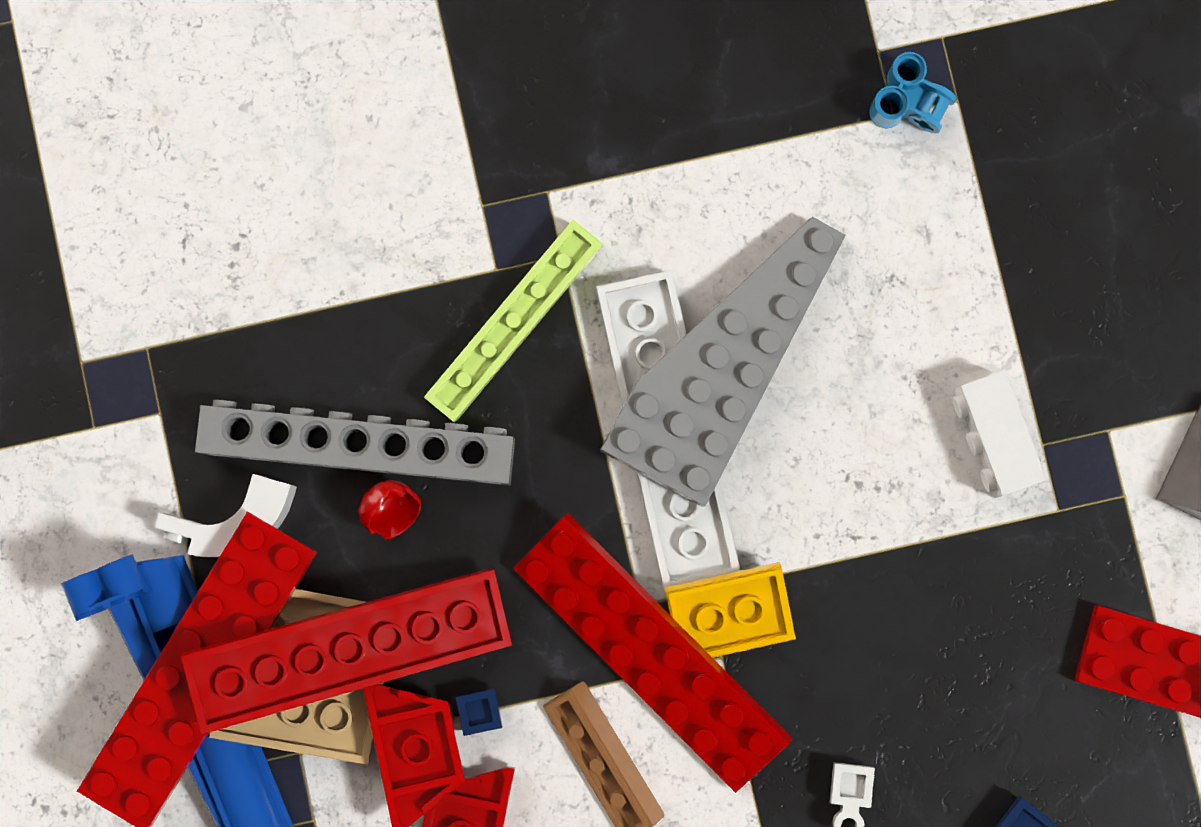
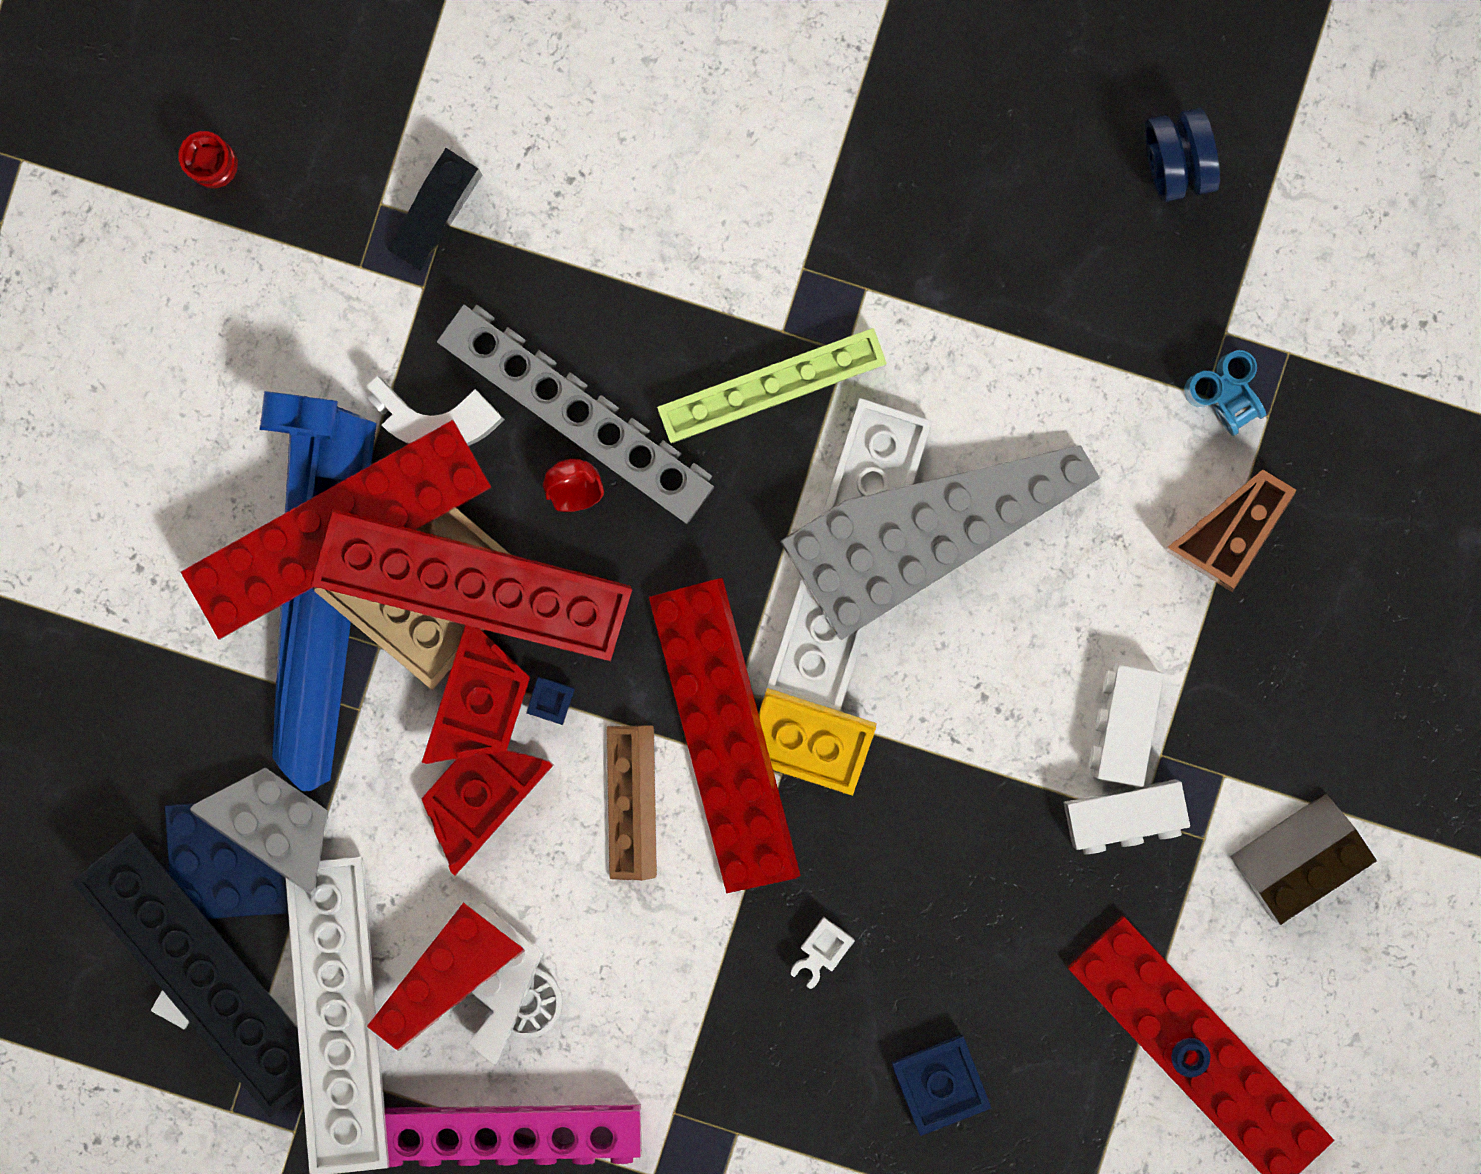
camera: 30 degrees right, 5 degrees up
none -> black slope [388,148,482,271]
none -> white brick [1064,779,1190,855]
none -> nougat wedge [1167,470,1296,592]

